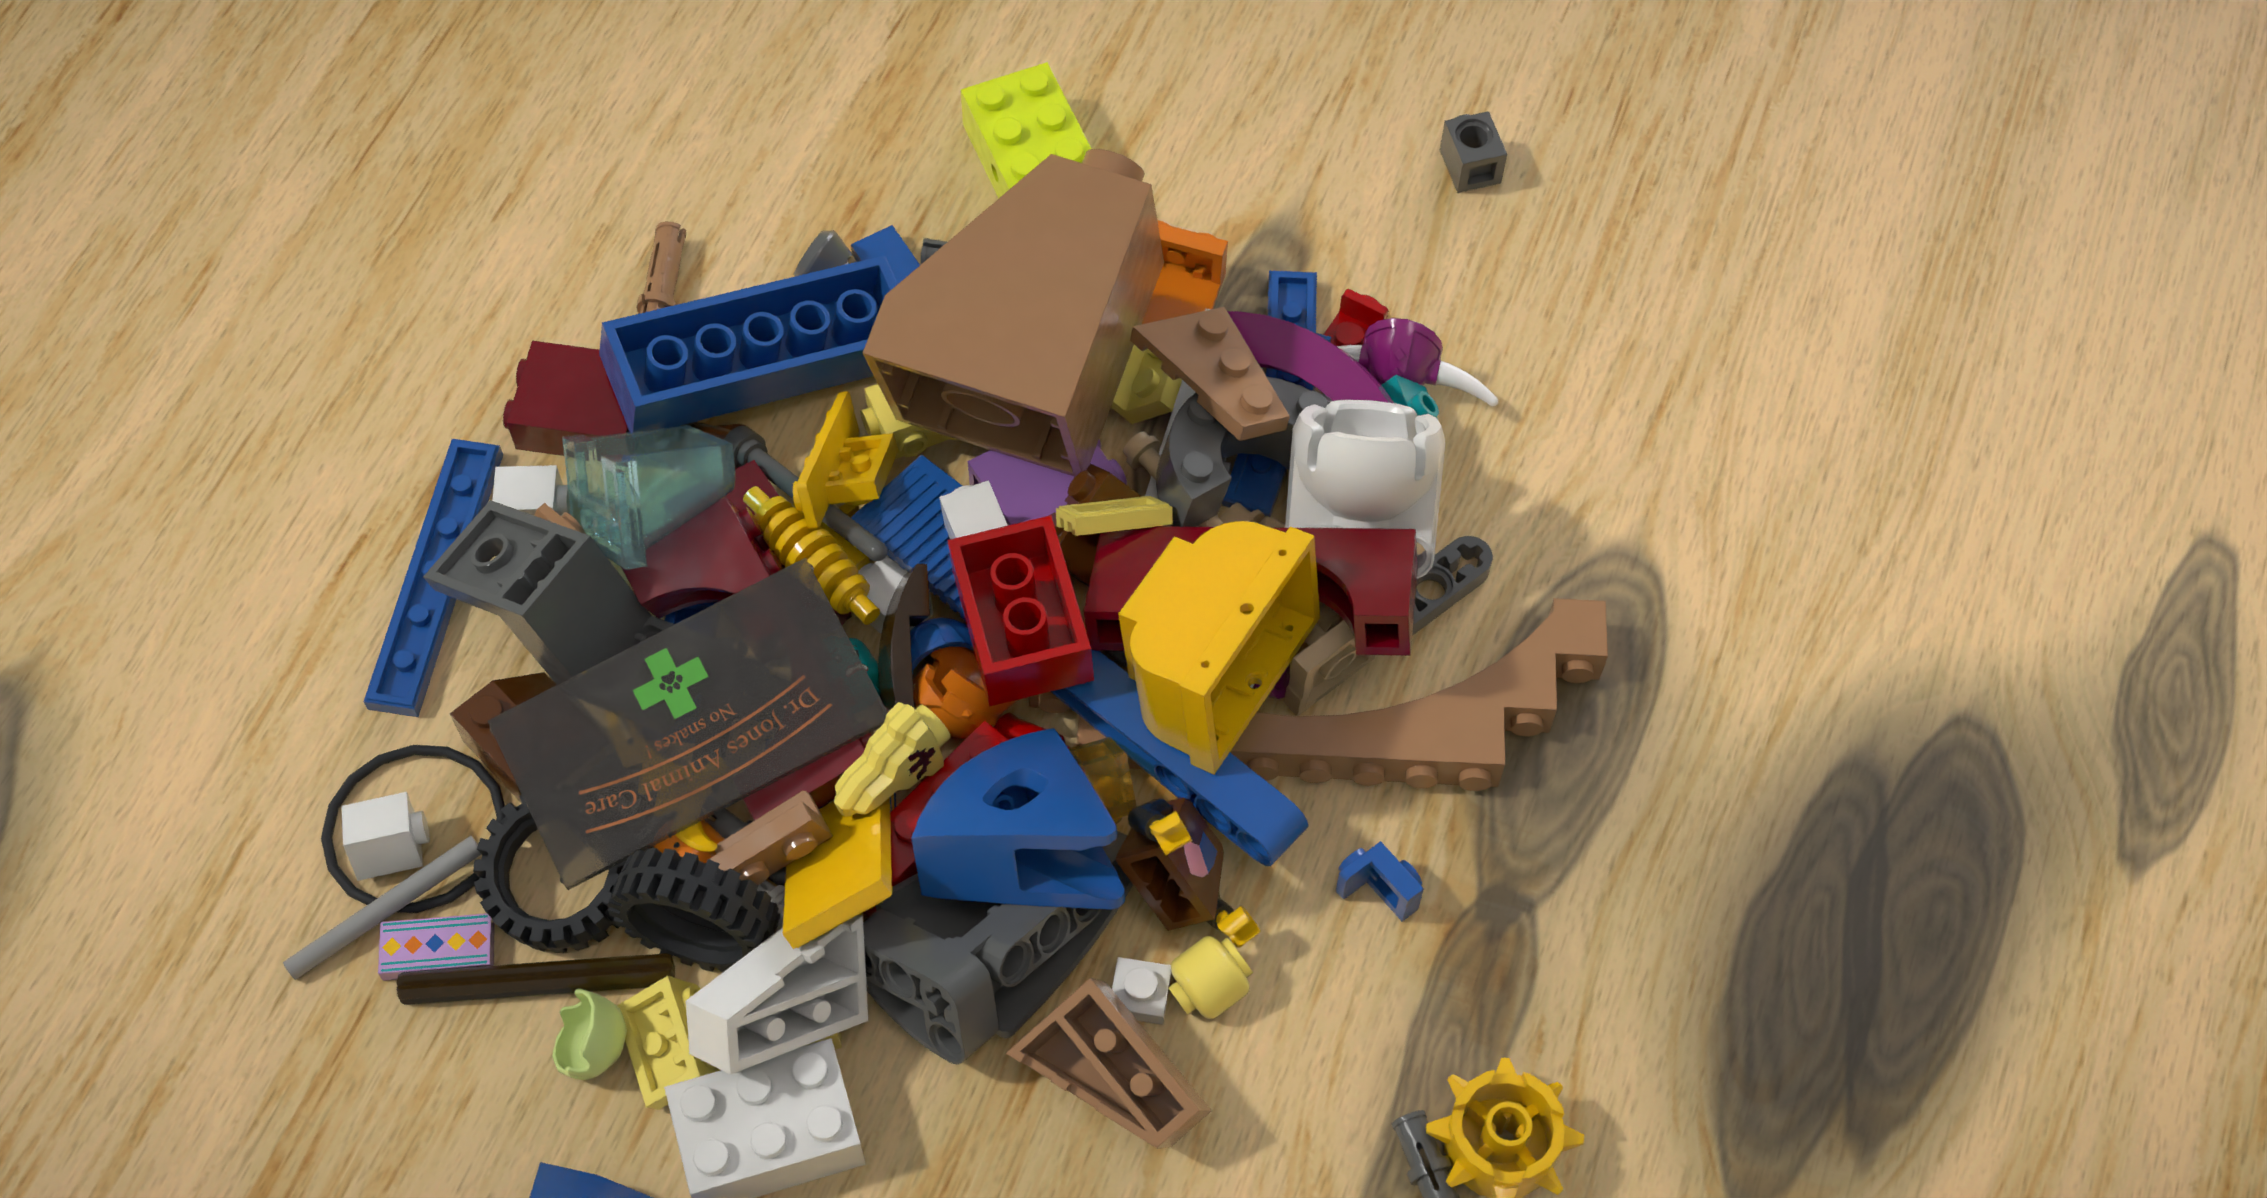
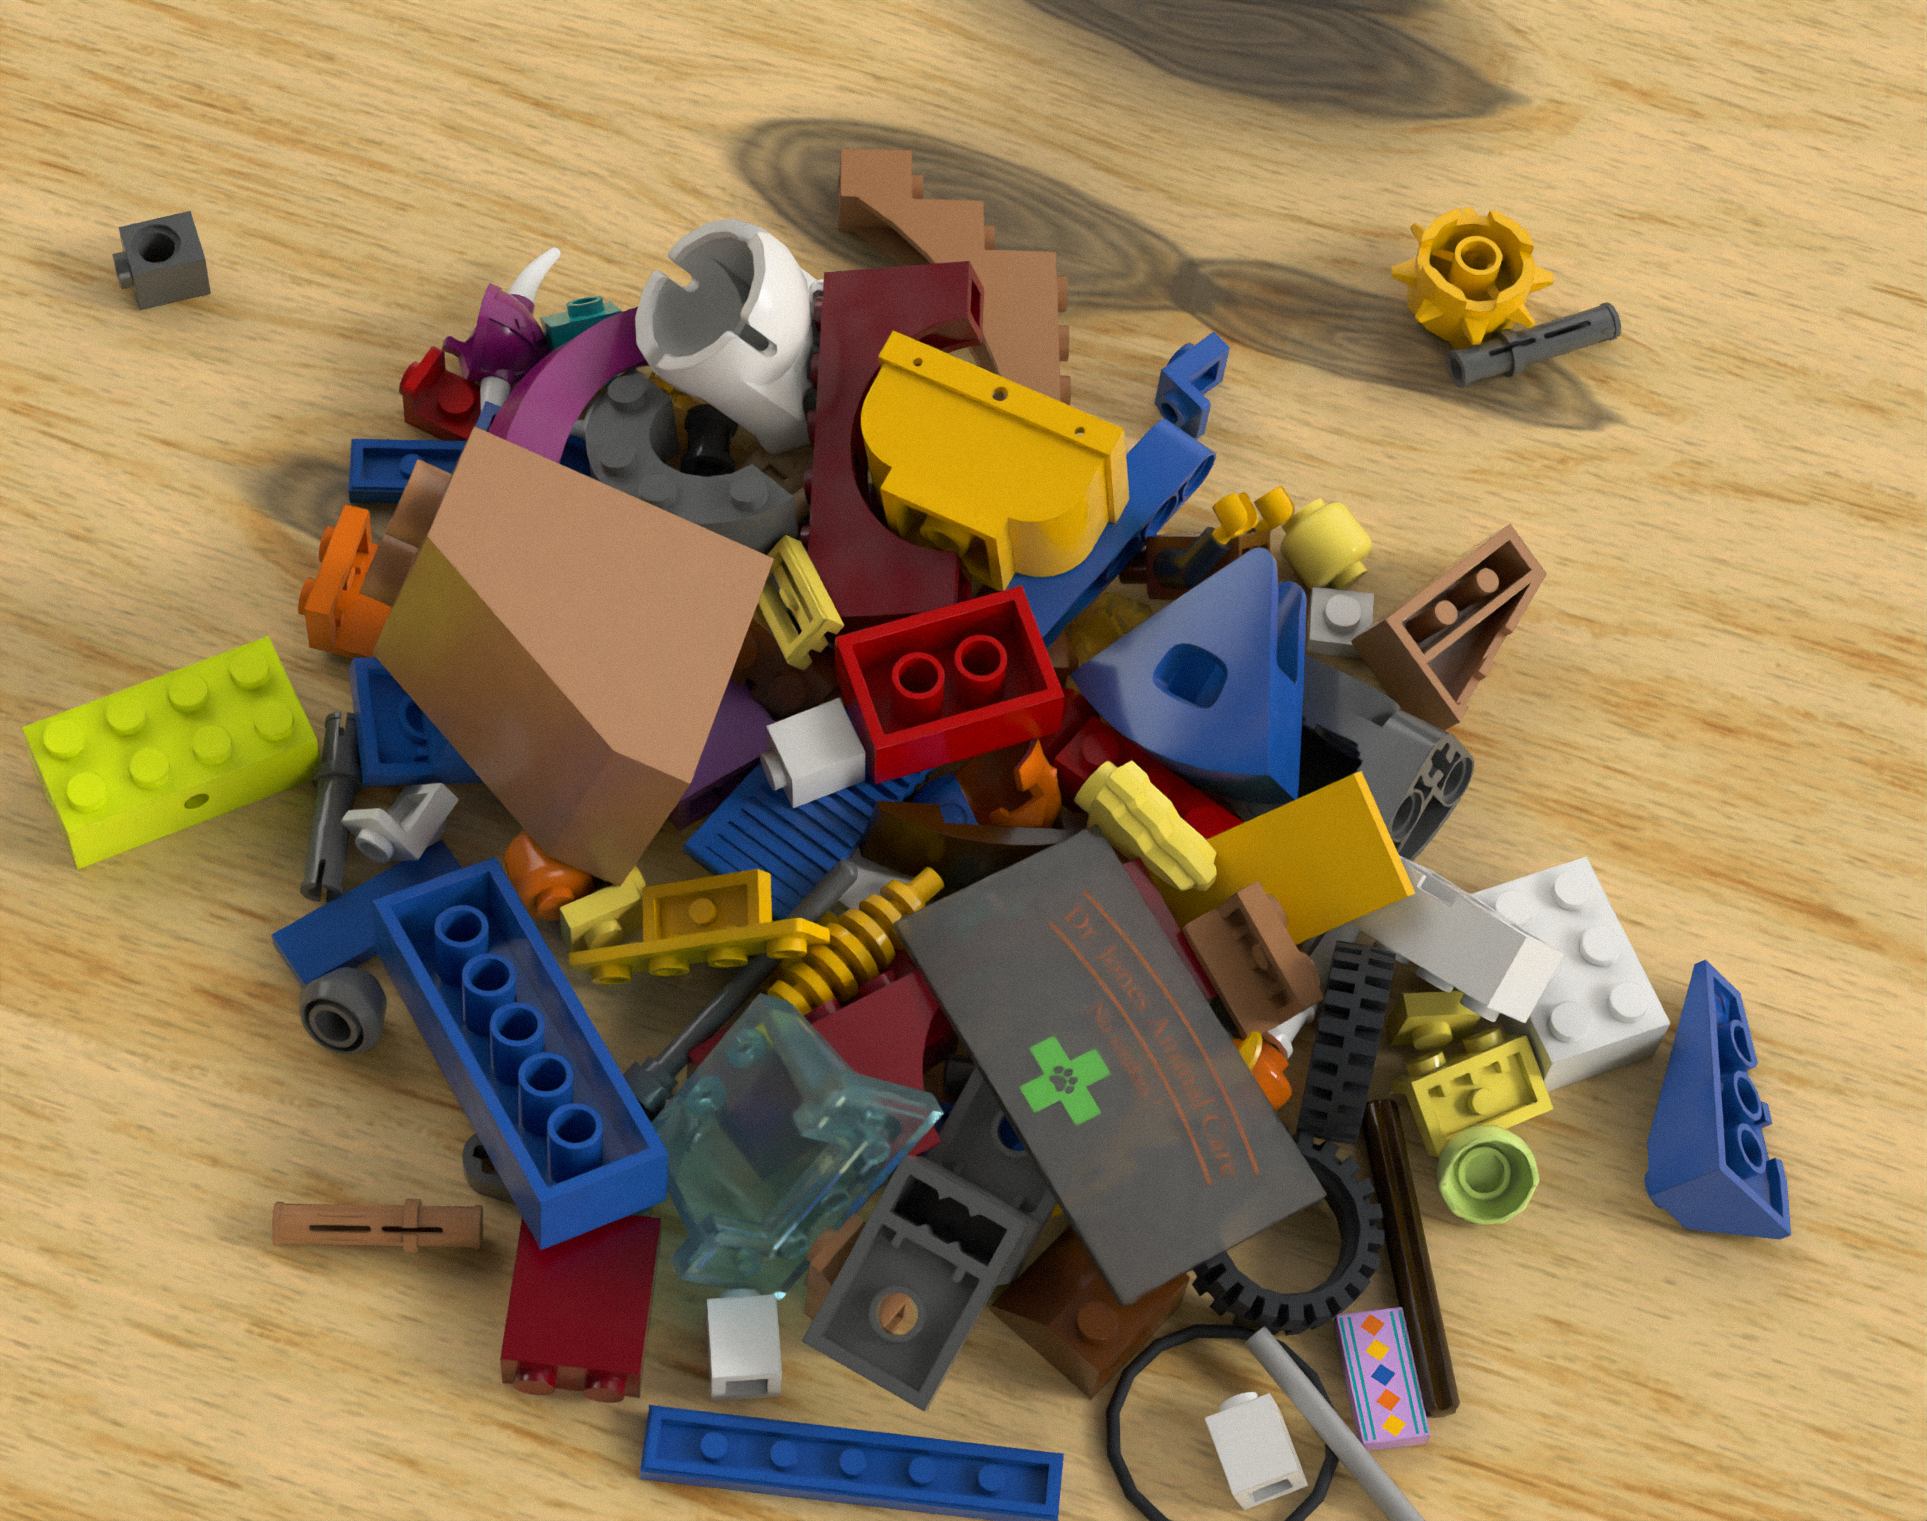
camera: 100 degrees left, 0 degrees up
medium nougat wing [1130,307,1290,441] -> none

